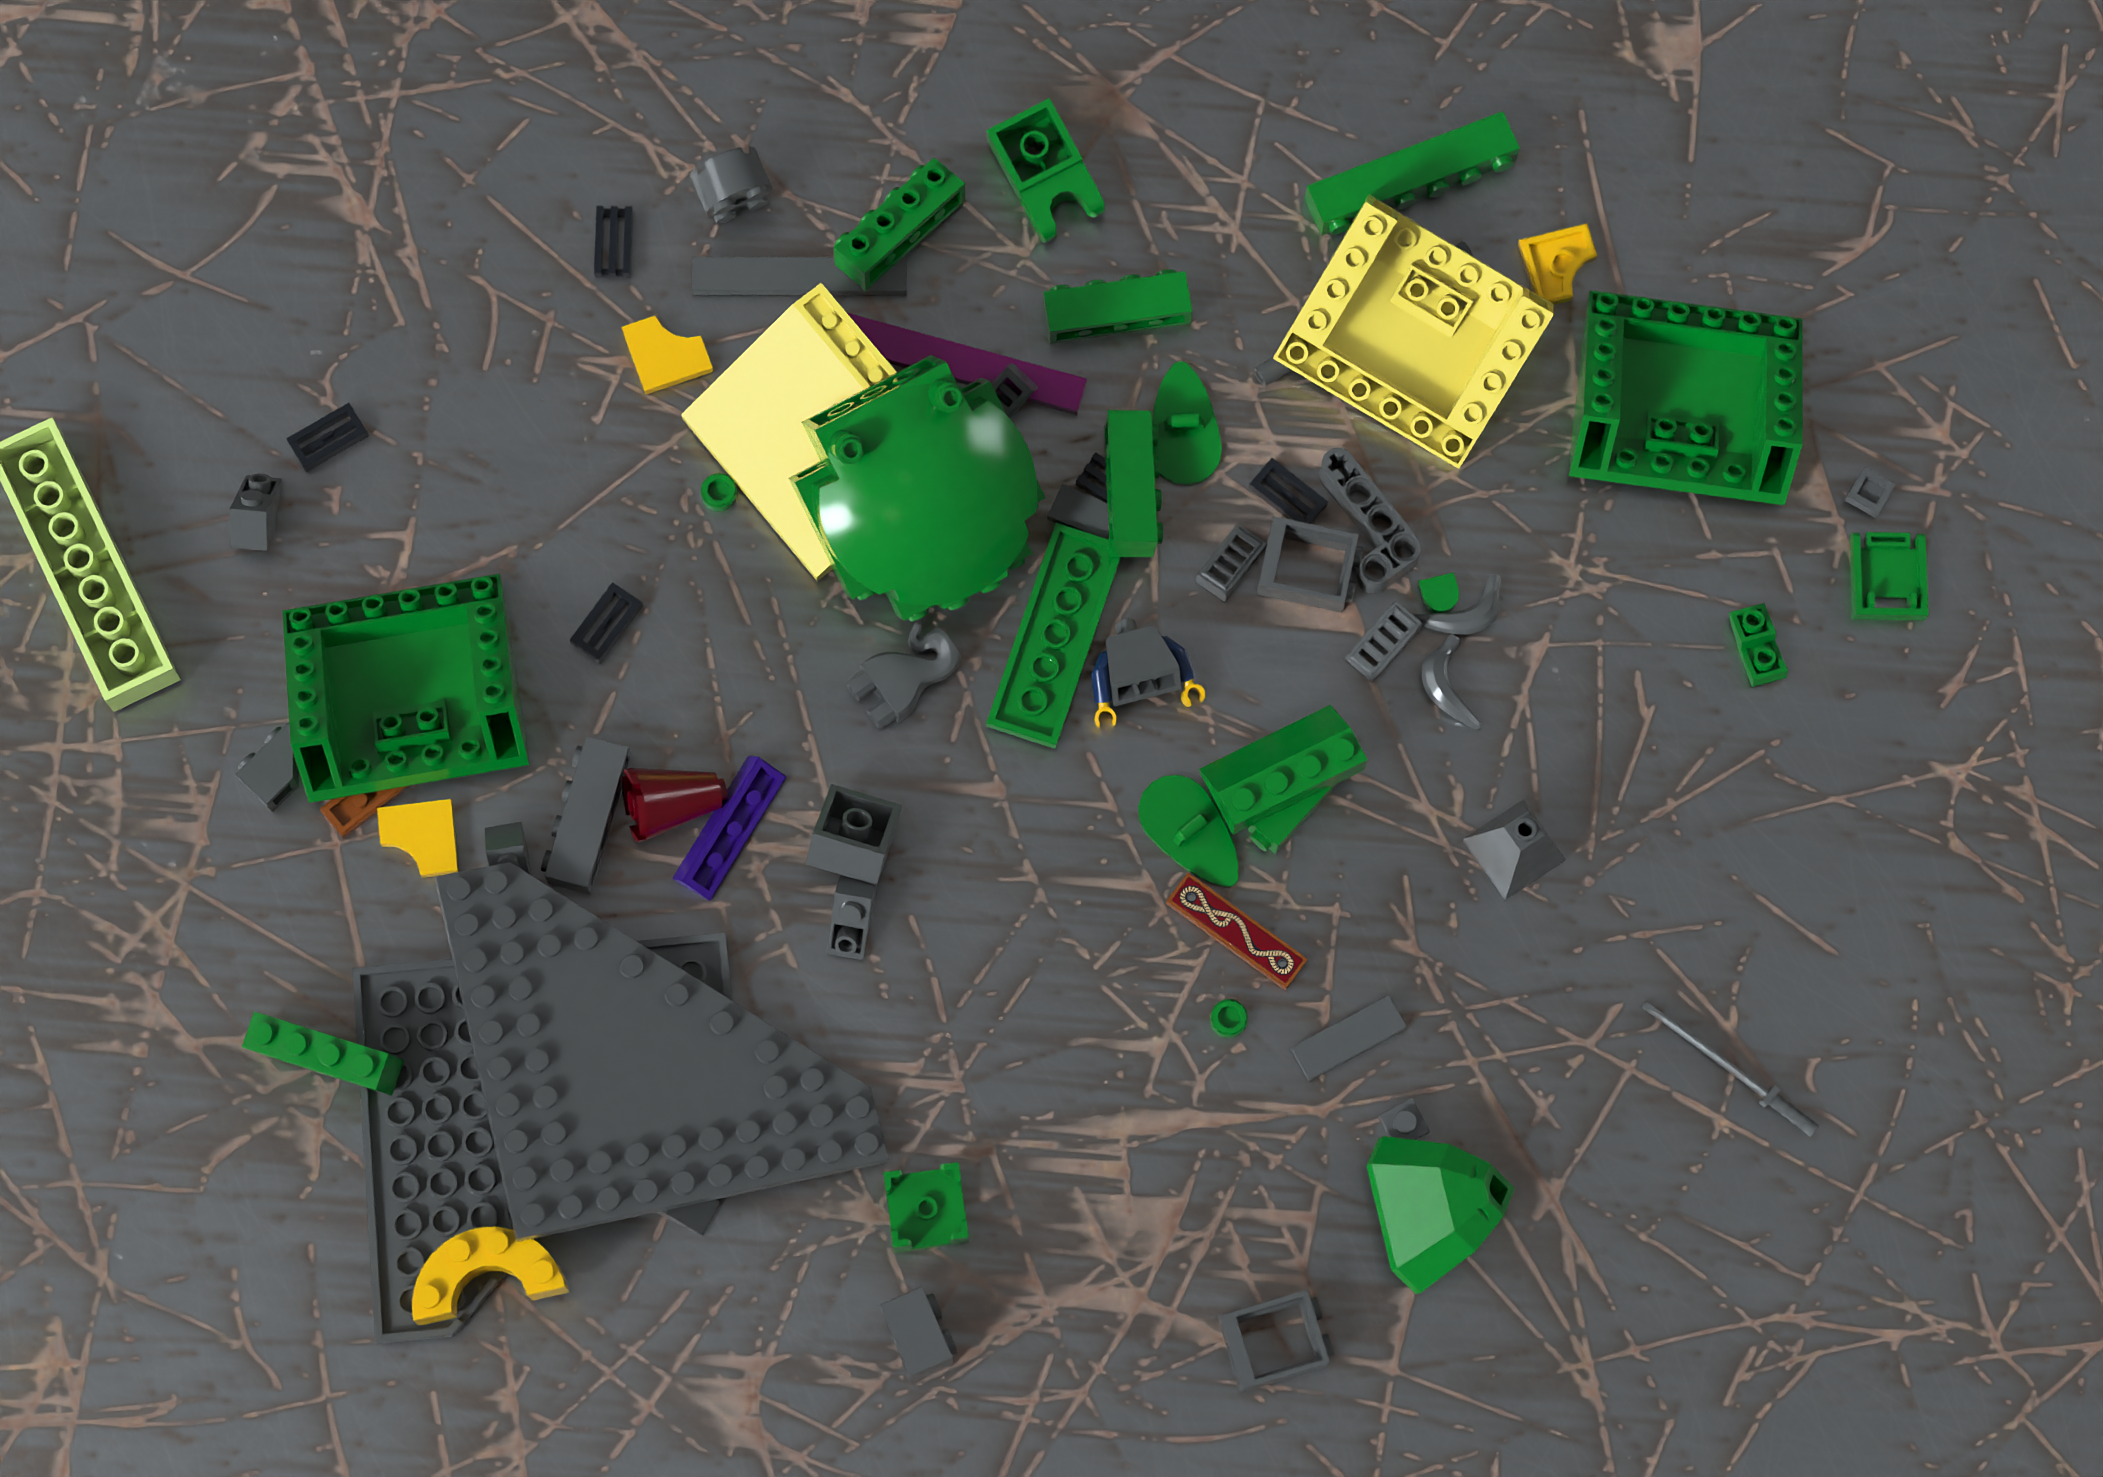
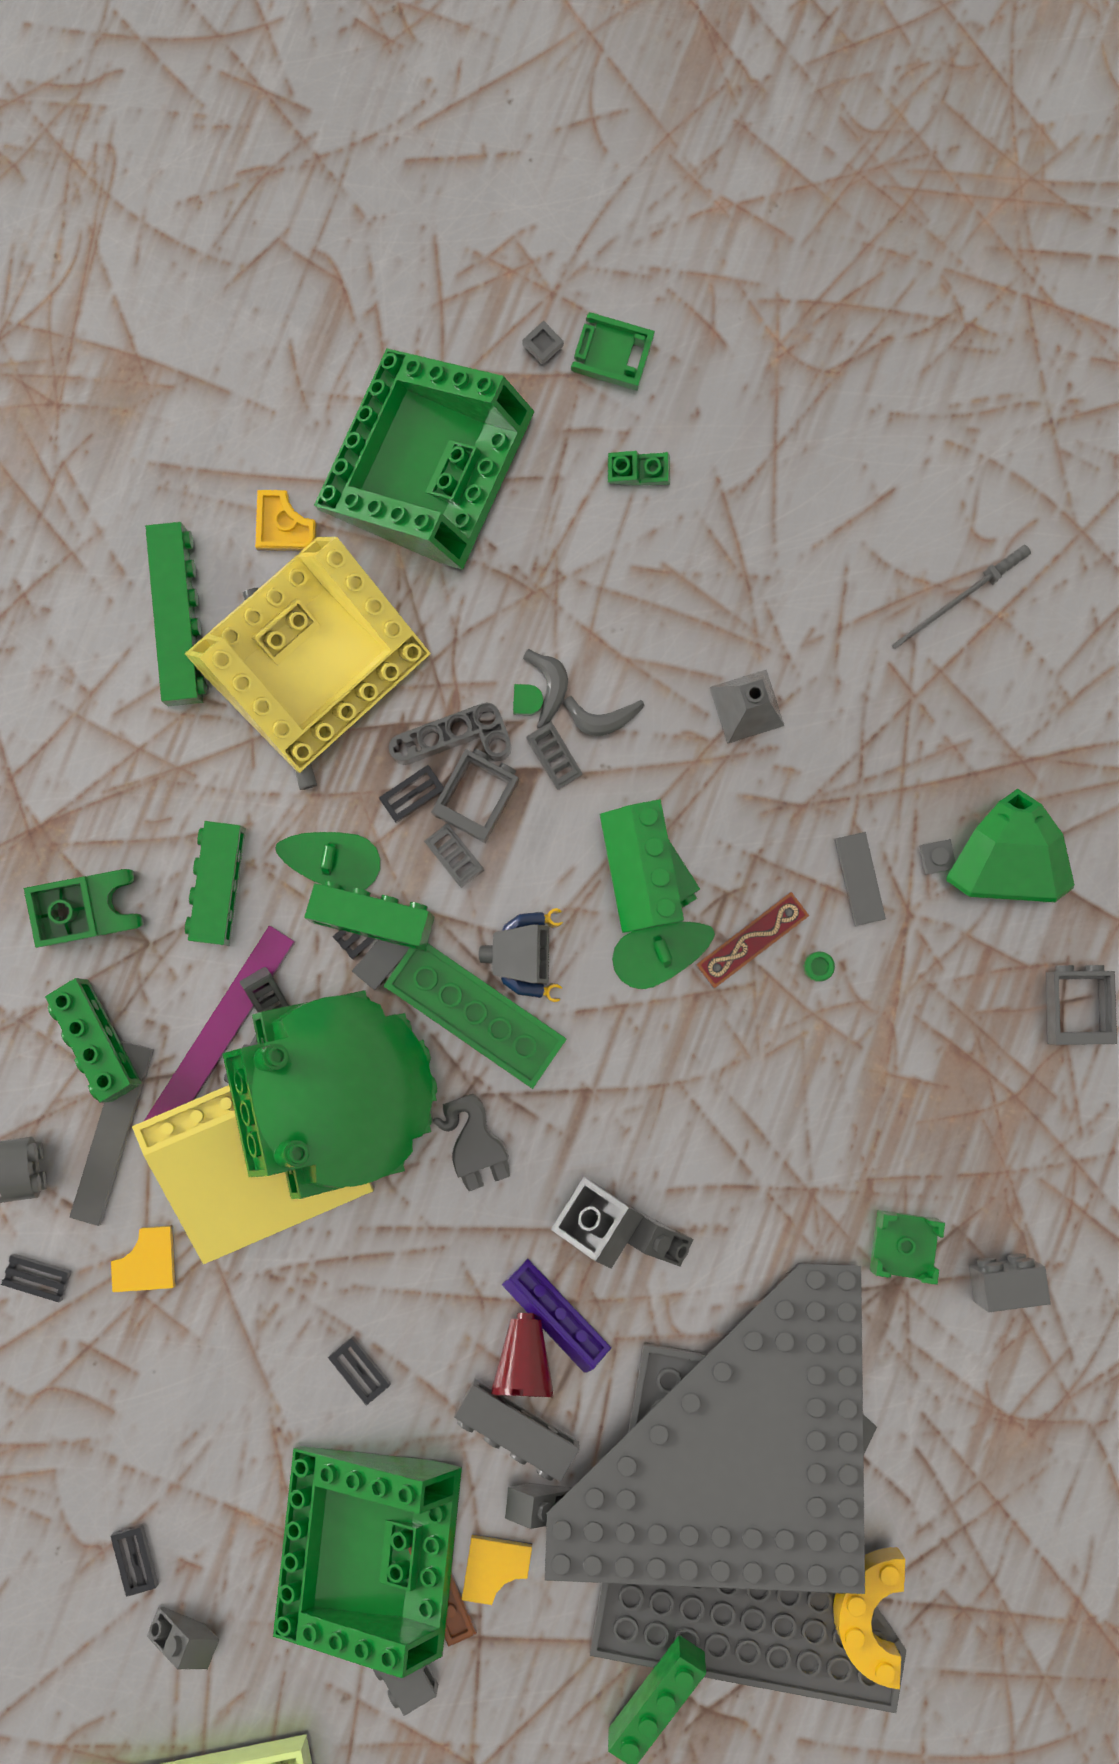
camera: 70 degrees left, 10 degrees up
green tile [701,473,738,512] -> none

